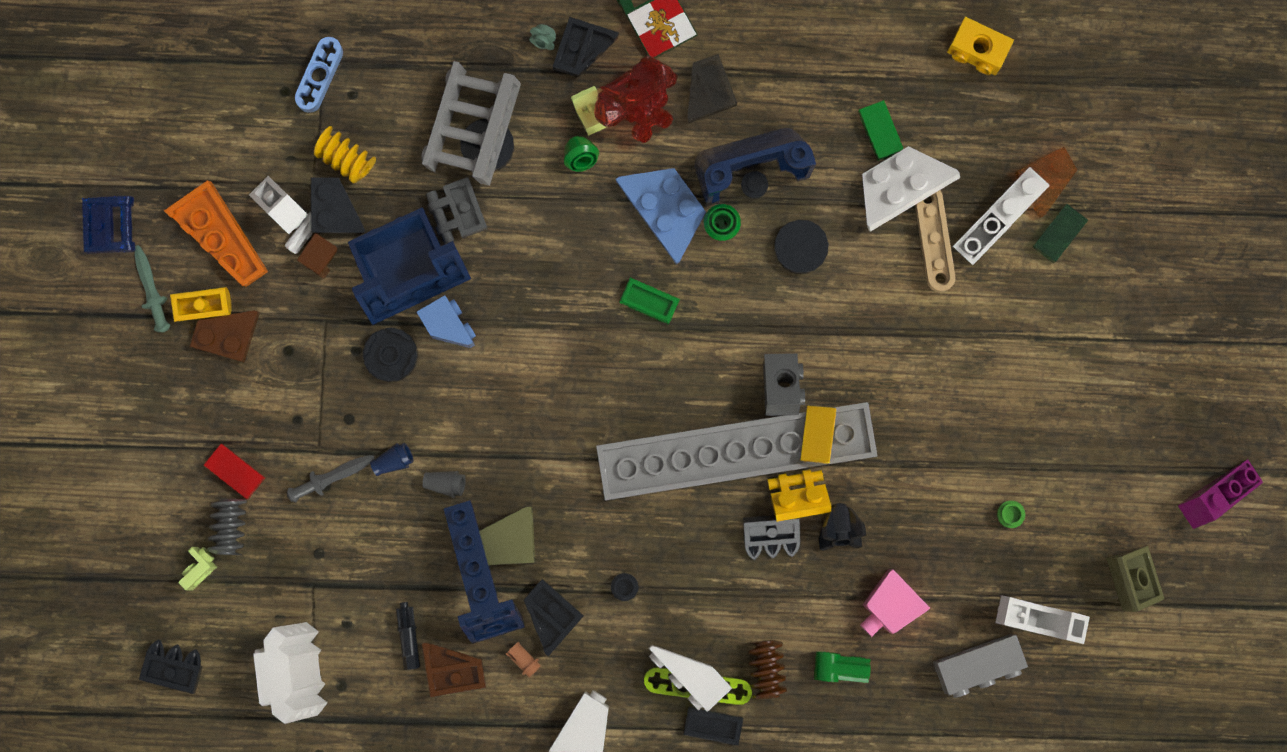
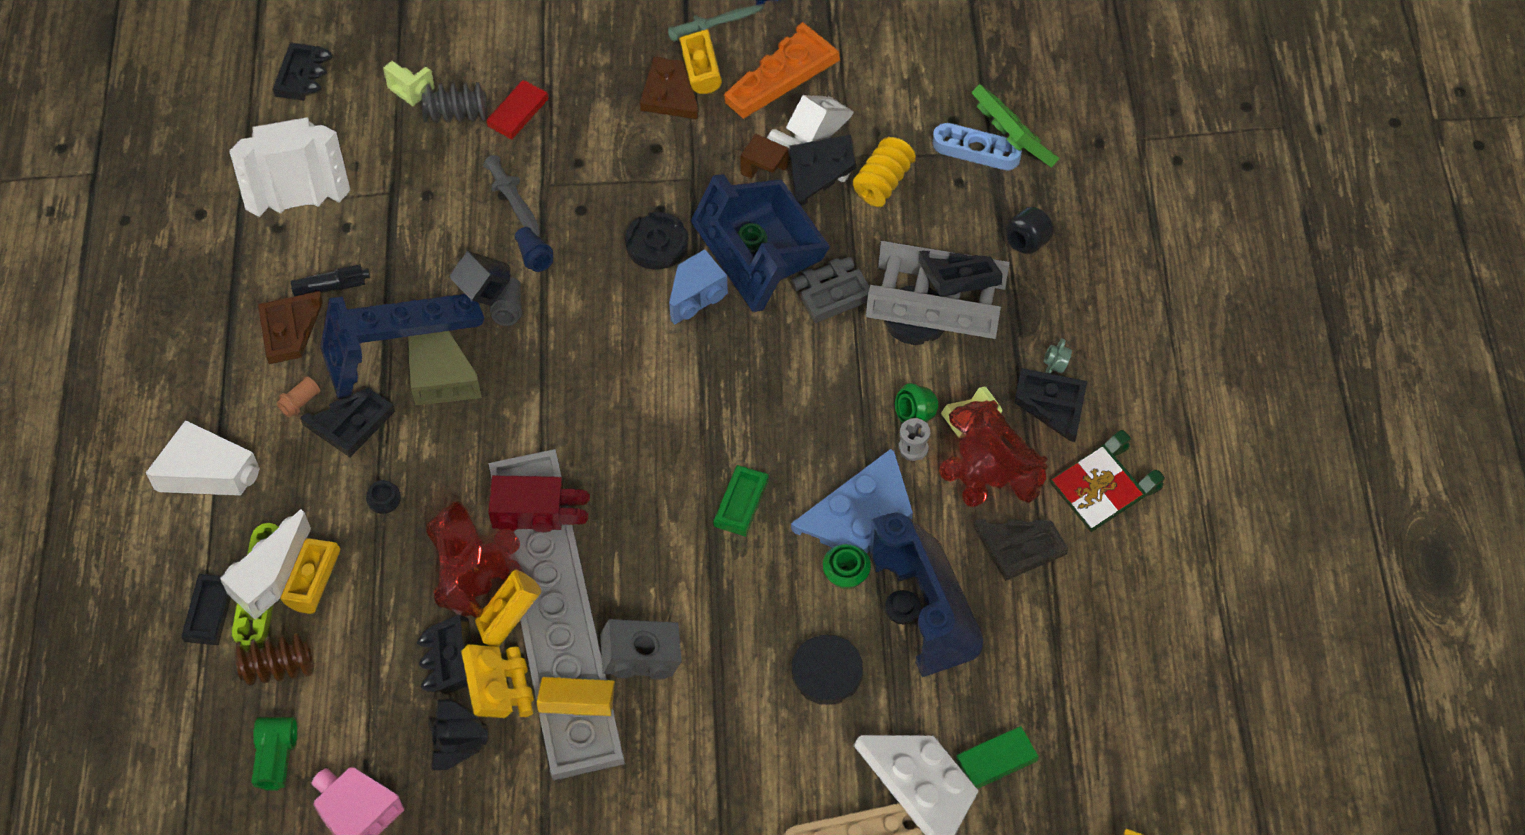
camera: 90 degrees right, 25 degrees down
none -> yellow brick [280,538,341,614]
none -> clear red piece [425,501,524,618]
none -> black slope [449,251,511,306]
none -> yellow brick [475,569,541,647]
none -> dark red hinge [488,475,590,533]
none -> dark green plate [737,223,768,254]
none -> light grey bush [898,418,930,461]
none -> black wing [919,251,1003,296]
none -> bright green wing [972,84,1060,168]
none -> black head [1006,207,1054,254]

